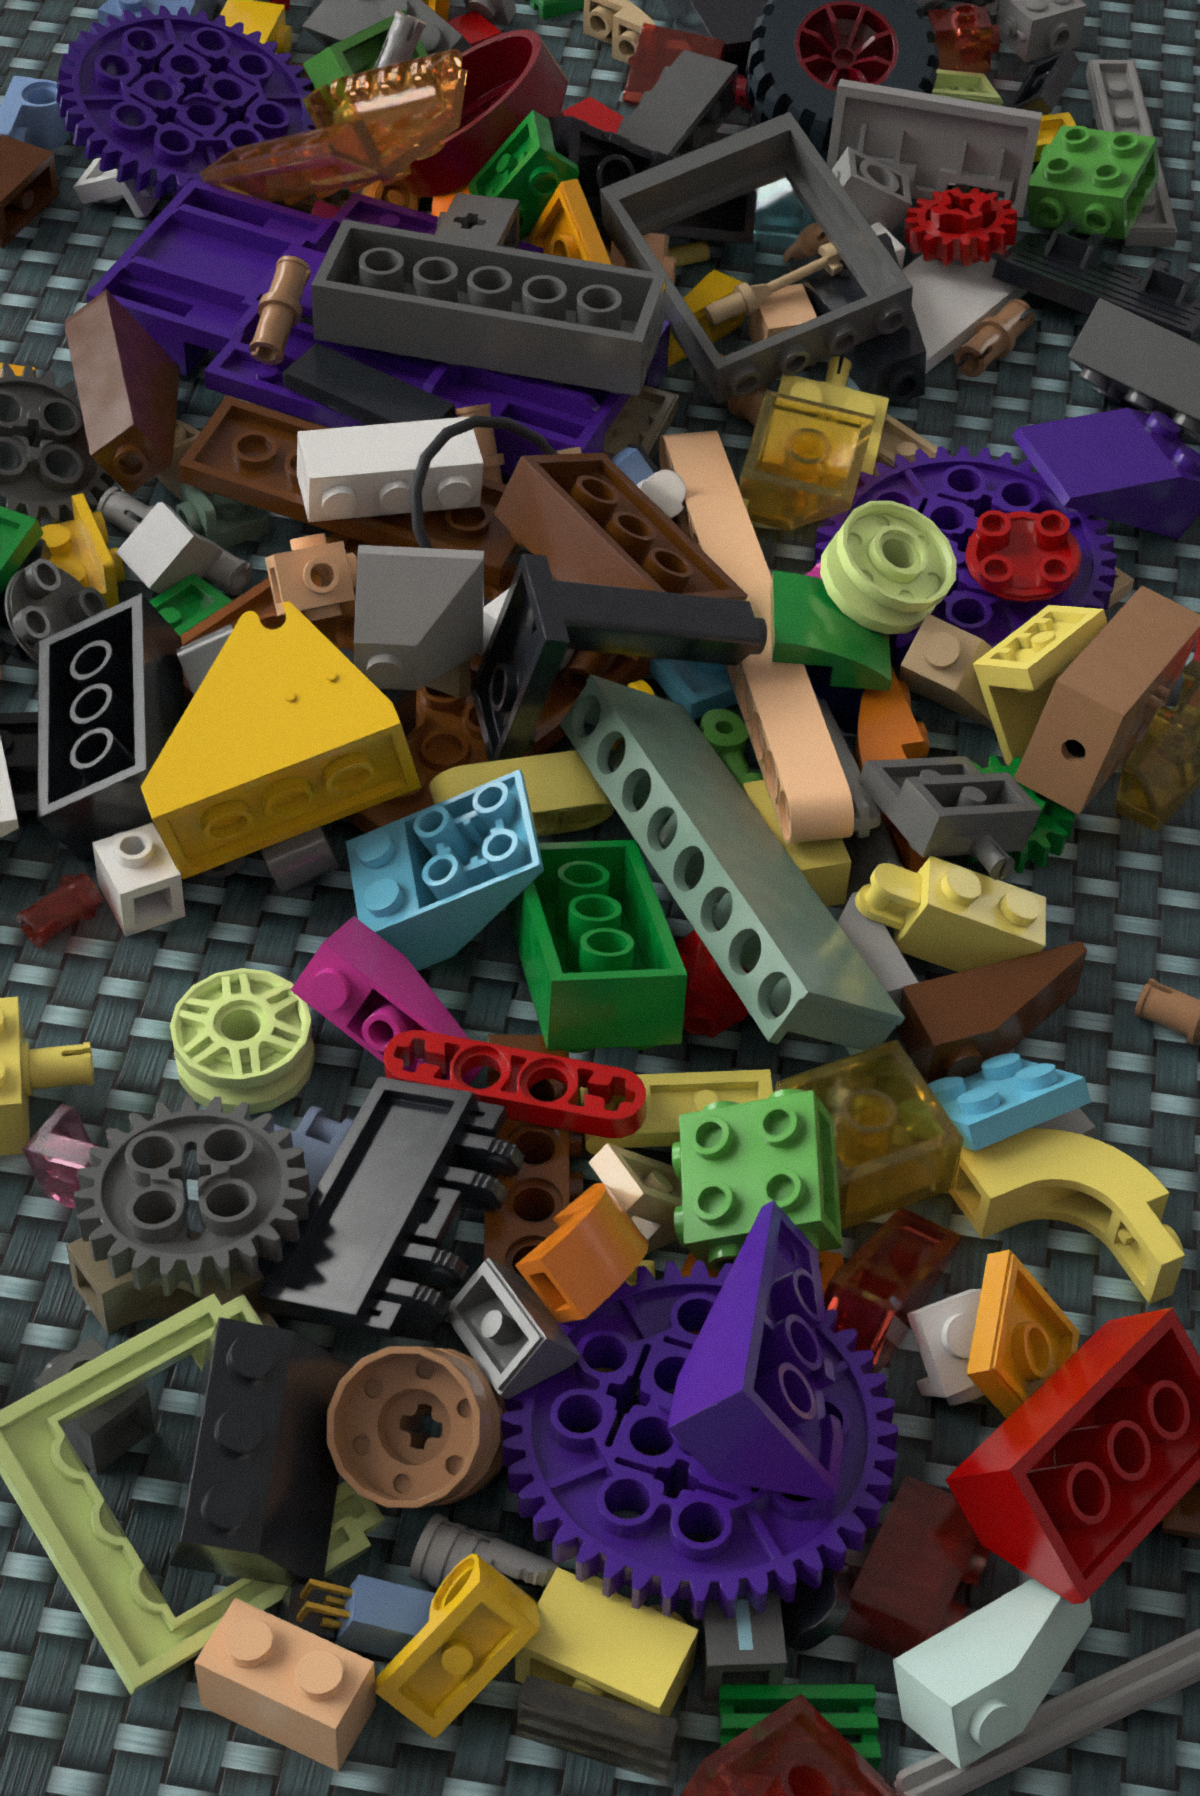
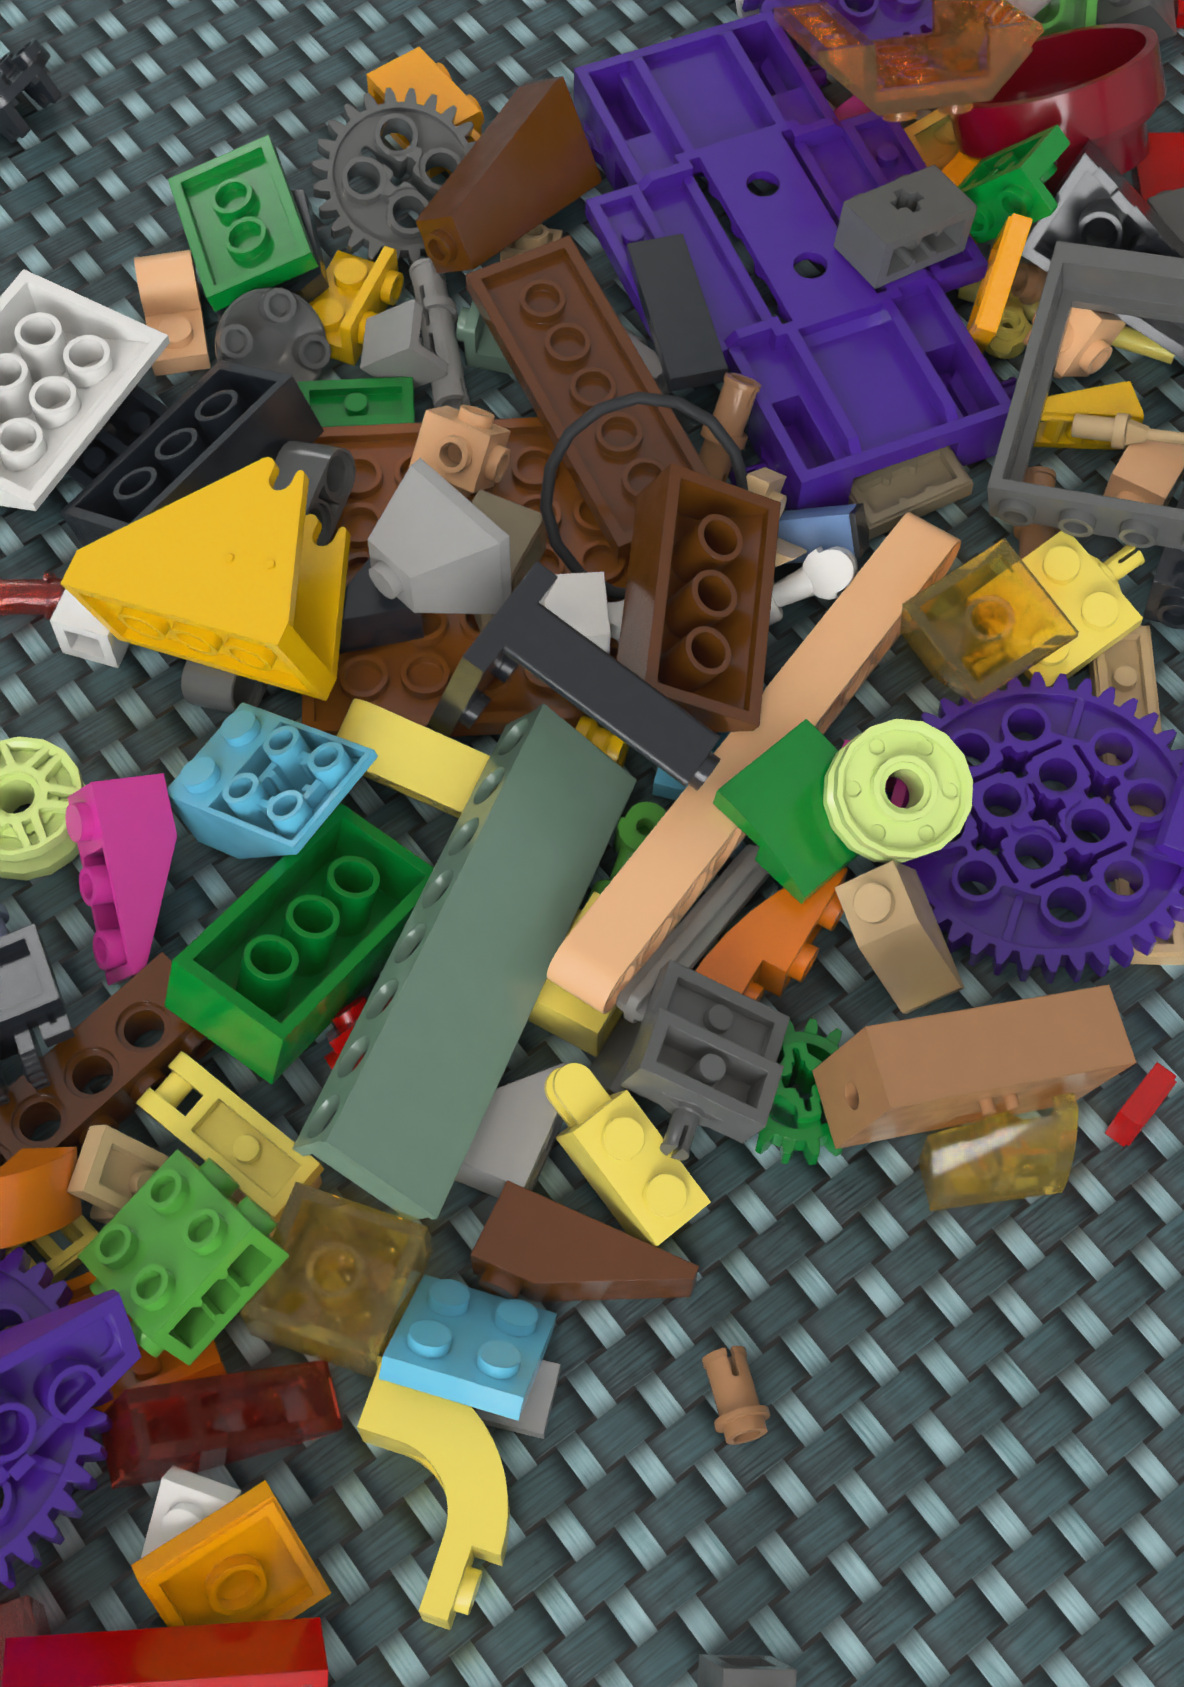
camera: 45 degrees right, 15 degrees up
medium nougat pin [248,255,311,365] -> none
white brick [297,417,484,522] -> none
dark grey brick [311,219,667,396] -> none
red beam [383,1030,646,1138] -> none
red dish [965,510,1082,603] -> none
light yellow bracket [973,605,1108,766] -> none

